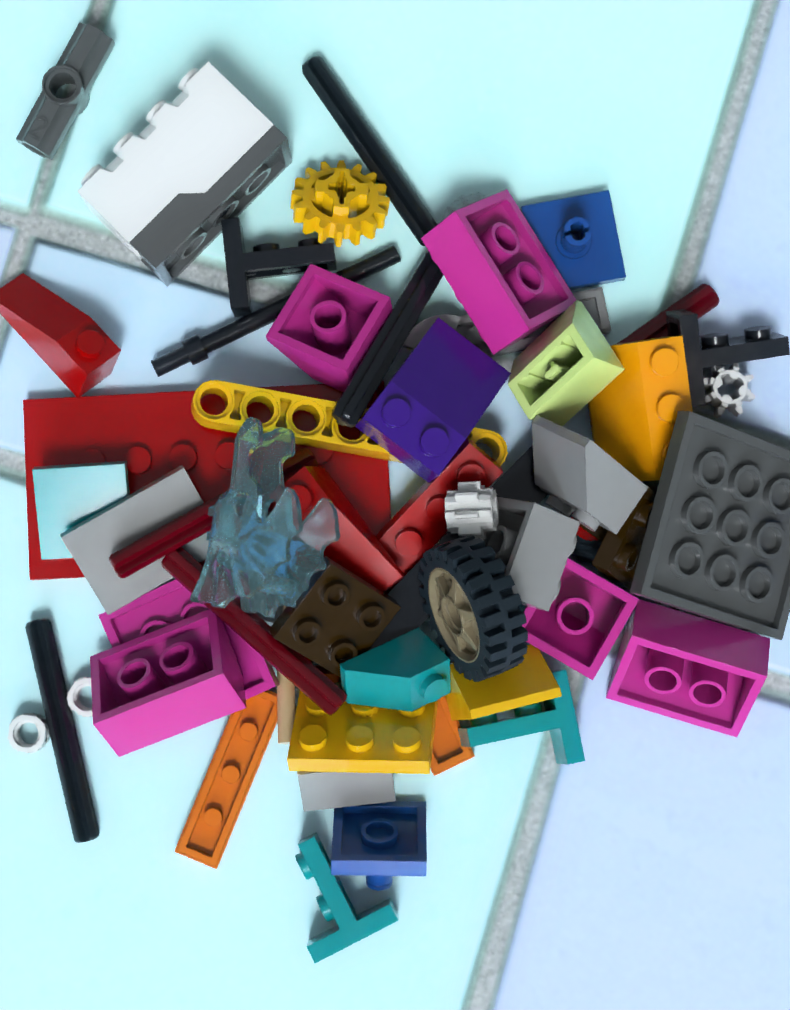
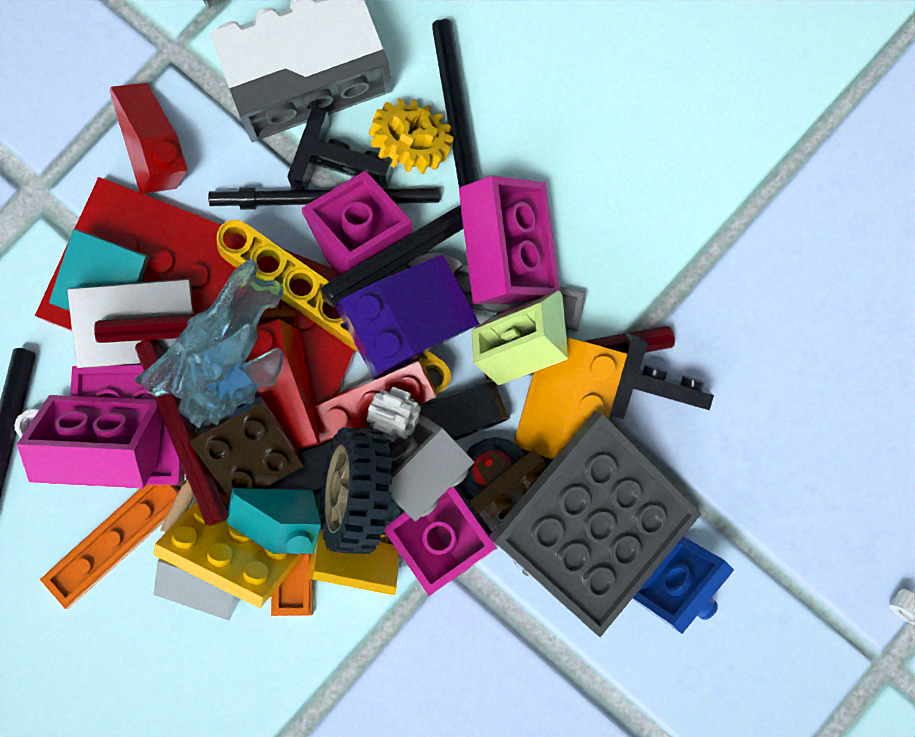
camera: 25 degrees right, 5 degrees down
teal bracket [295,832,399,964] -> none
blue tile [331,801,427,891] -> none
teal bracket [458,669,585,765] -> none
blue tile [520,190,626,290] -> none
light grey slope [532,415,648,534] -> none
dark pink slope [606,599,770,738] -> none
white gear [703,363,756,418] -> none

